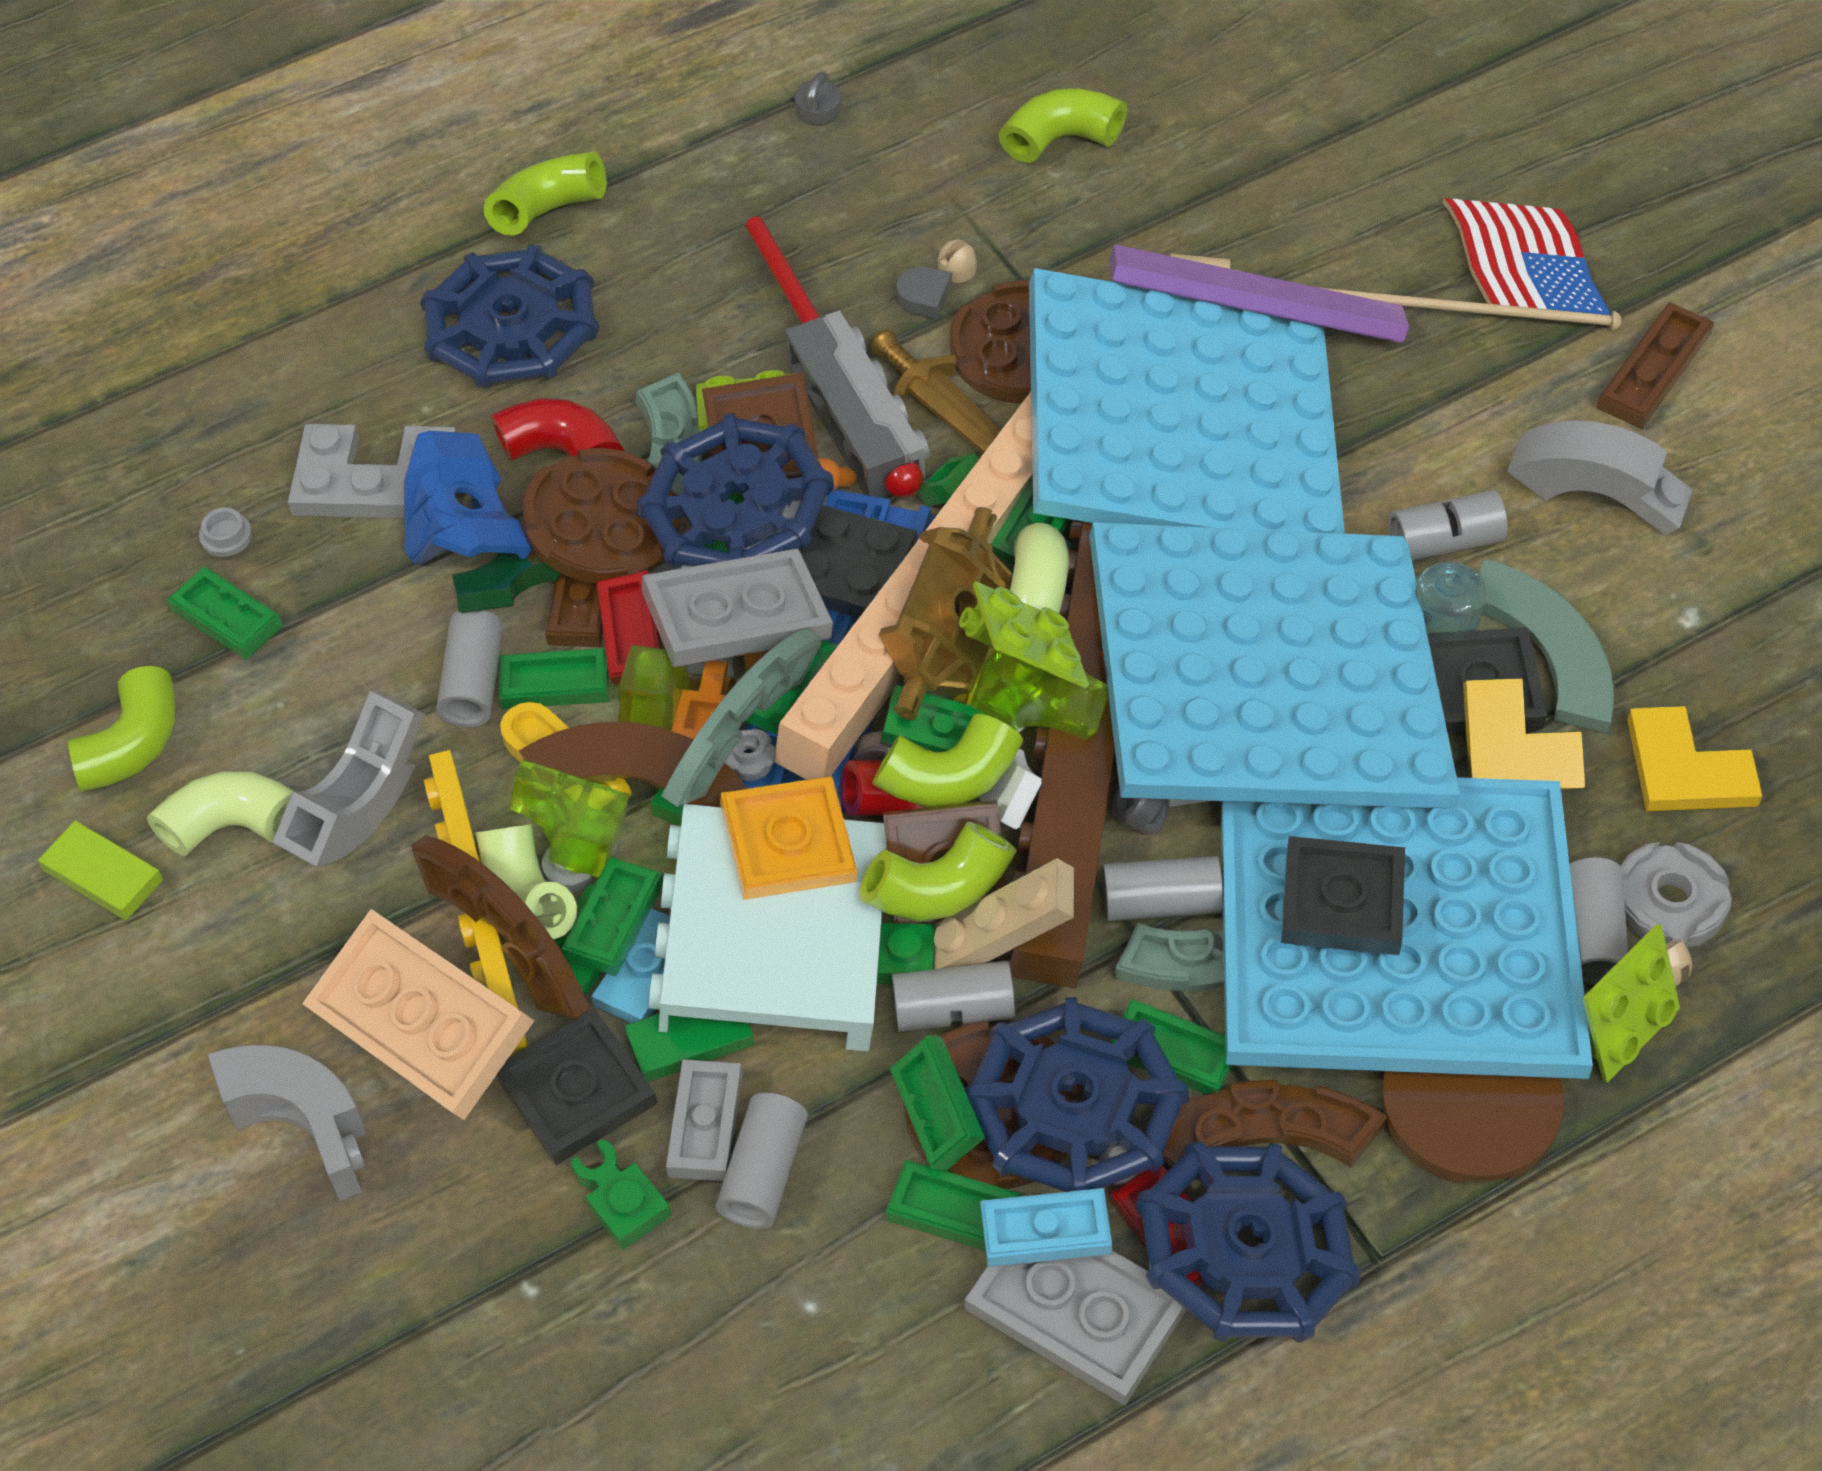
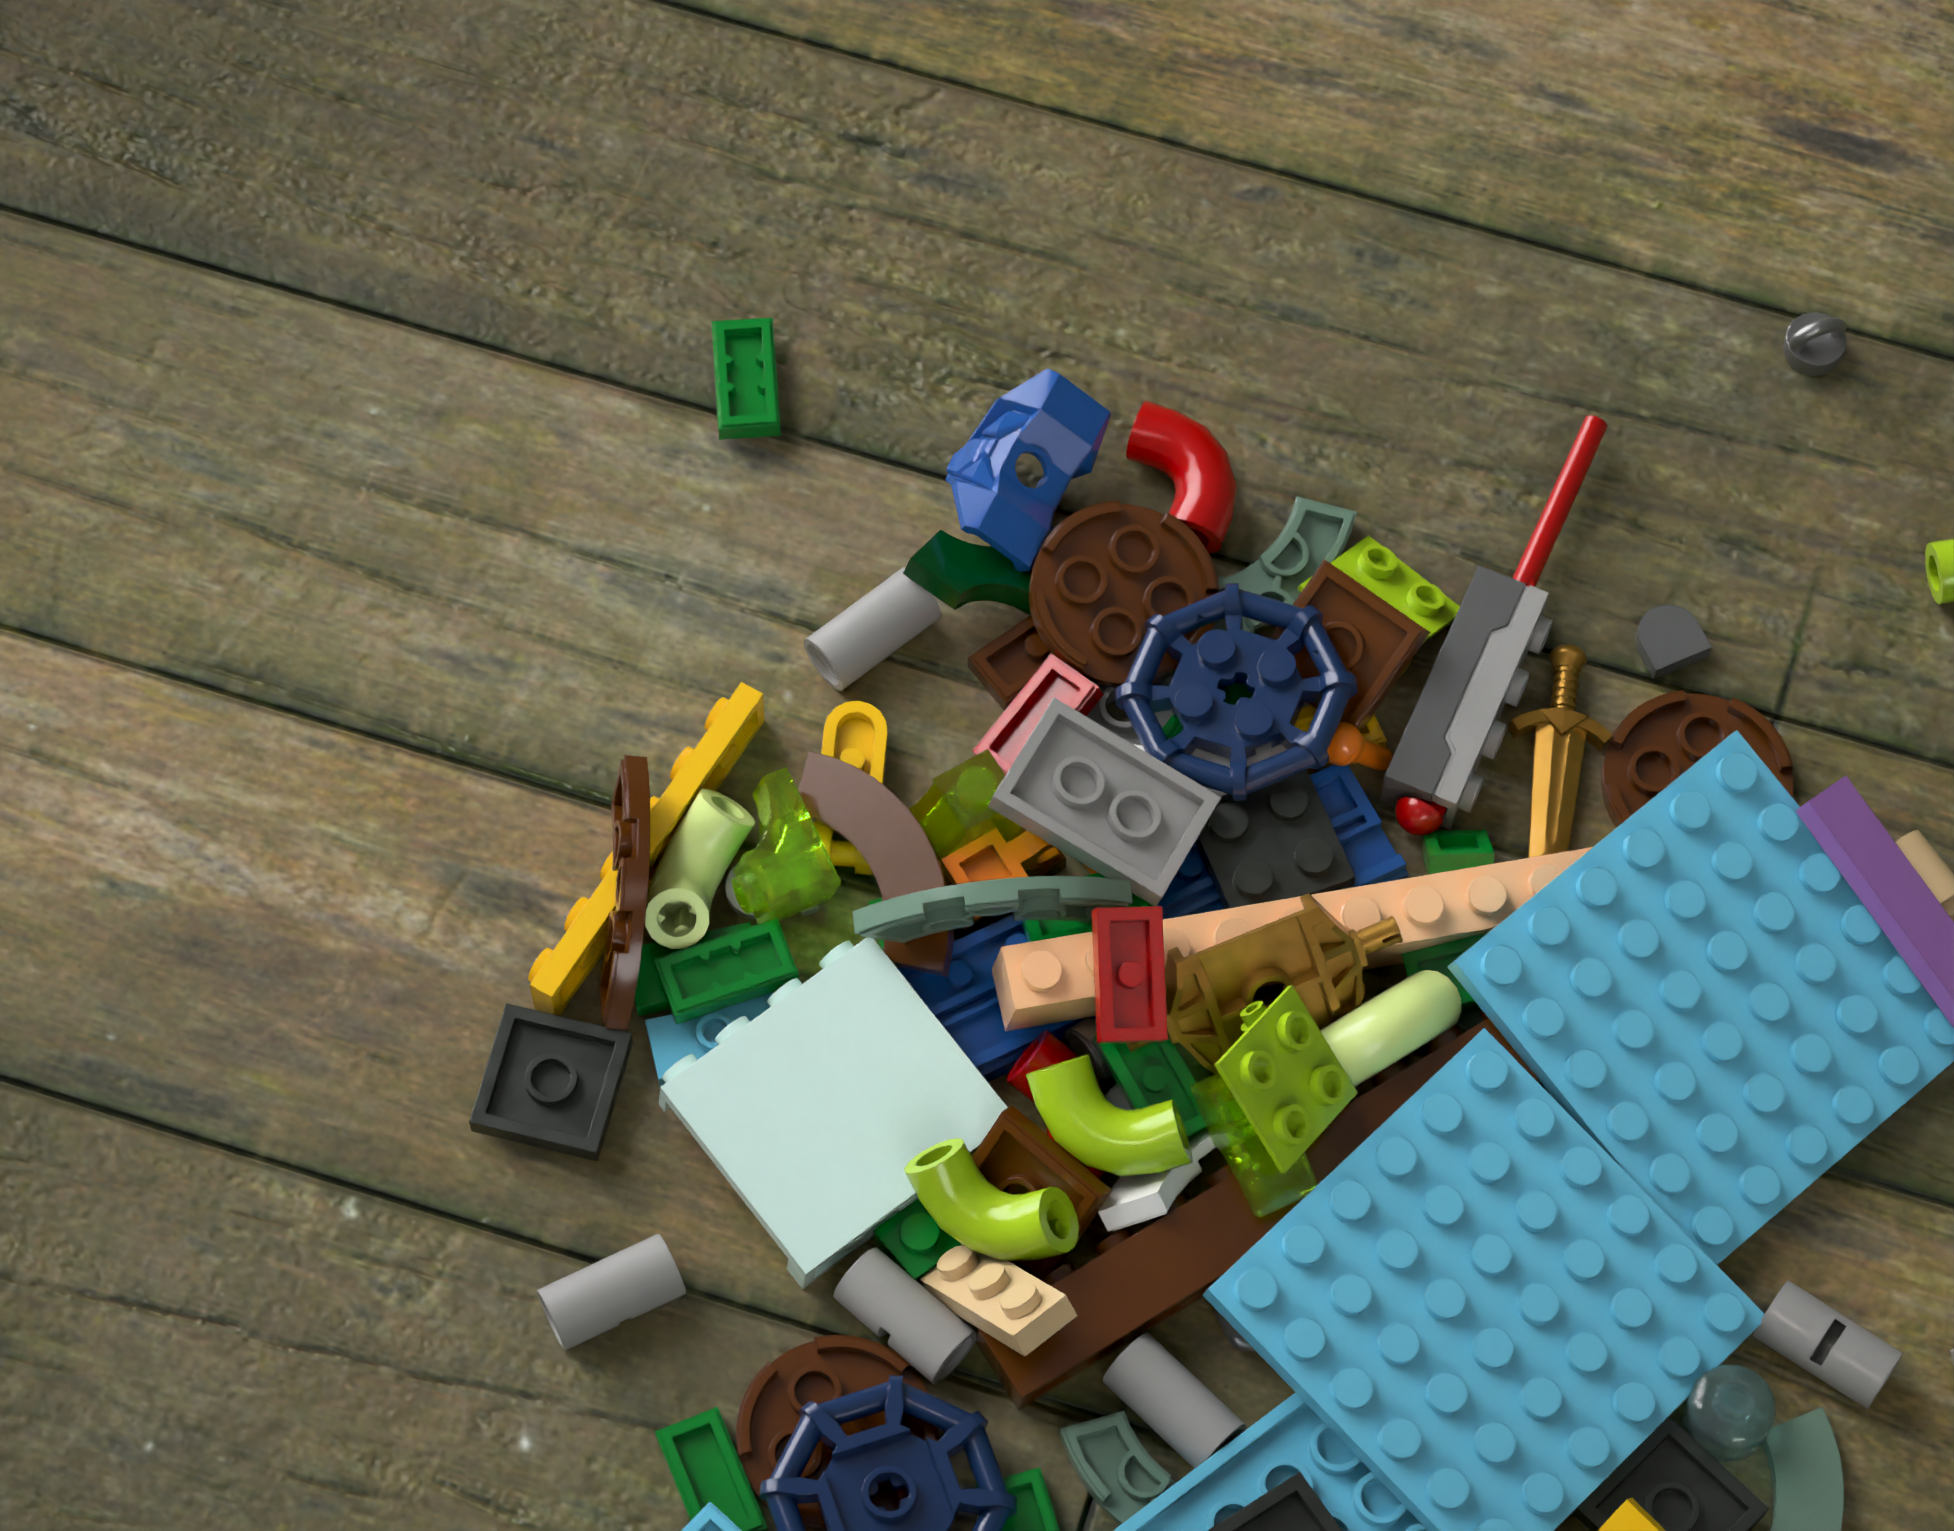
camera: 45 degrees right, 10 degrees up
lime tile [37,820,163,921] -> none
lime cylinder [68,666,176,792] -> none
yellowish green cylinder [147,771,293,856] -> none
light grey plate [199,507,252,557] -> none
light grey arch [207,1045,367,1201] -> none
light grey arch [272,691,425,867] -> none
light grey plate [288,424,456,518] -> none
light nougat plate [302,909,534,1120] -> none
dark blue plate [420,244,600,389] -> none
lime cylinder [483,151,607,236] -> none
green tile [499,648,609,710] -> none
green plate [571,1139,672,1251] -> none
green tile [624,1013,755,1082] -> none
light grey plate [666,1059,743,1181] -> none
light orange tile [720,776,858,900] -> none
light grey plate [725,729,776,781] -> none
green plate [890,1035,985,1171] -> none
tan hinge [938,239,977,283] -> none
none -> red plate [1092,906,1168,1044]

